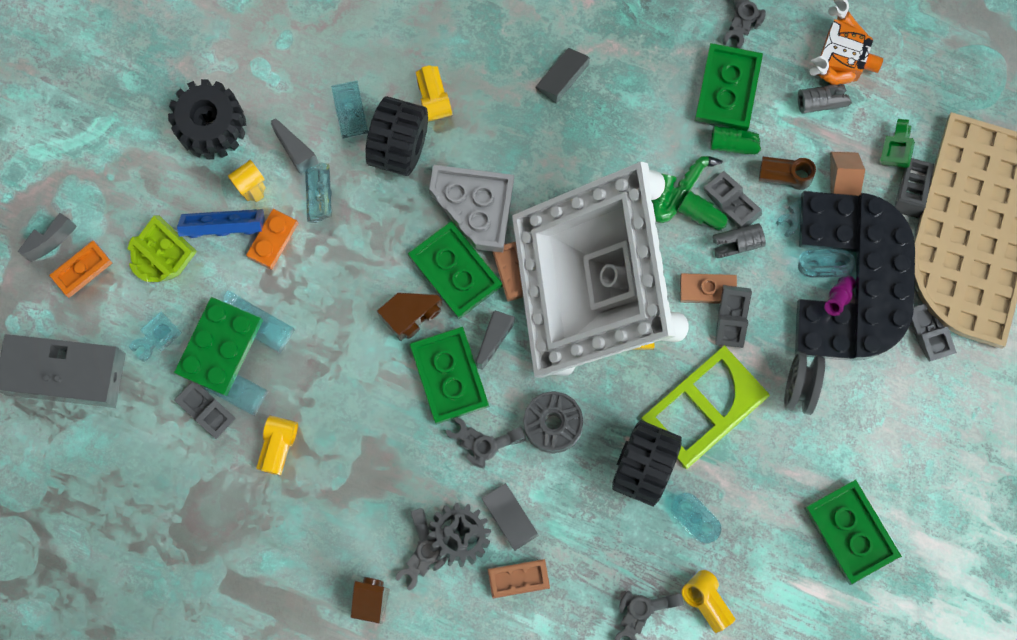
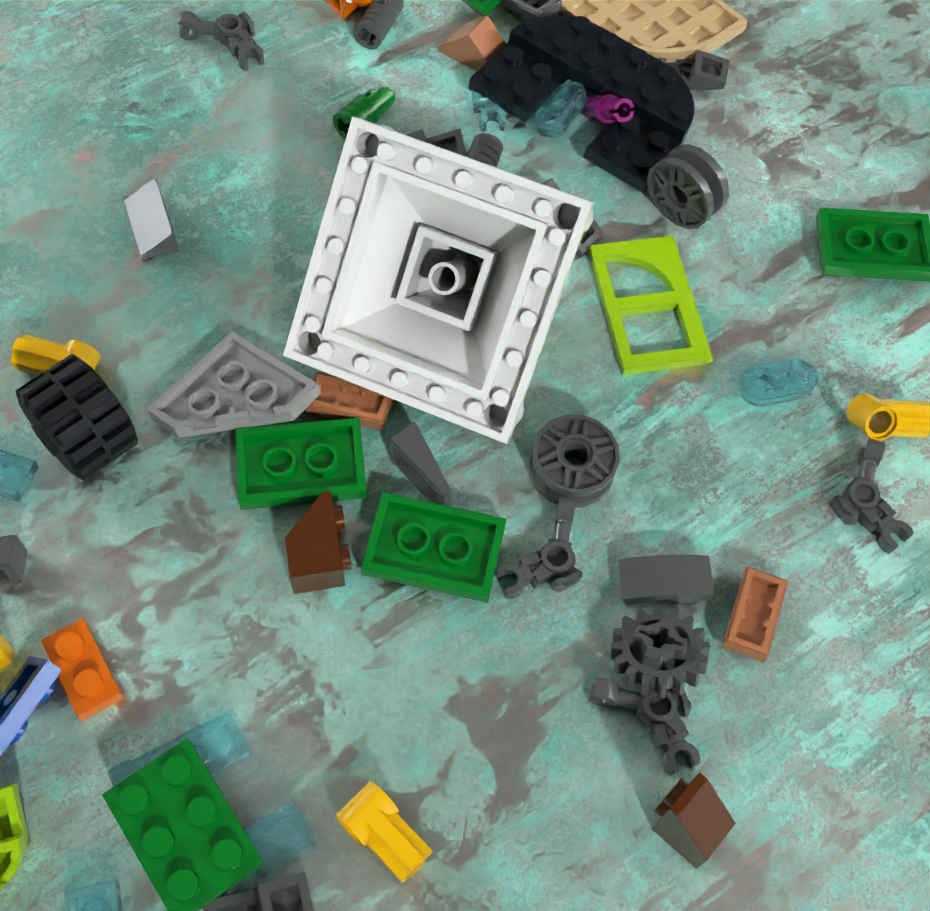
camera: 65 degrees left, 15 degrees down
clear light blue plate [305,162,332,223] -> none
black wheel [612,420,682,507] -> none
green plate [694,43,763,131] -> none
reddish brown piece [759,156,816,190] -> none

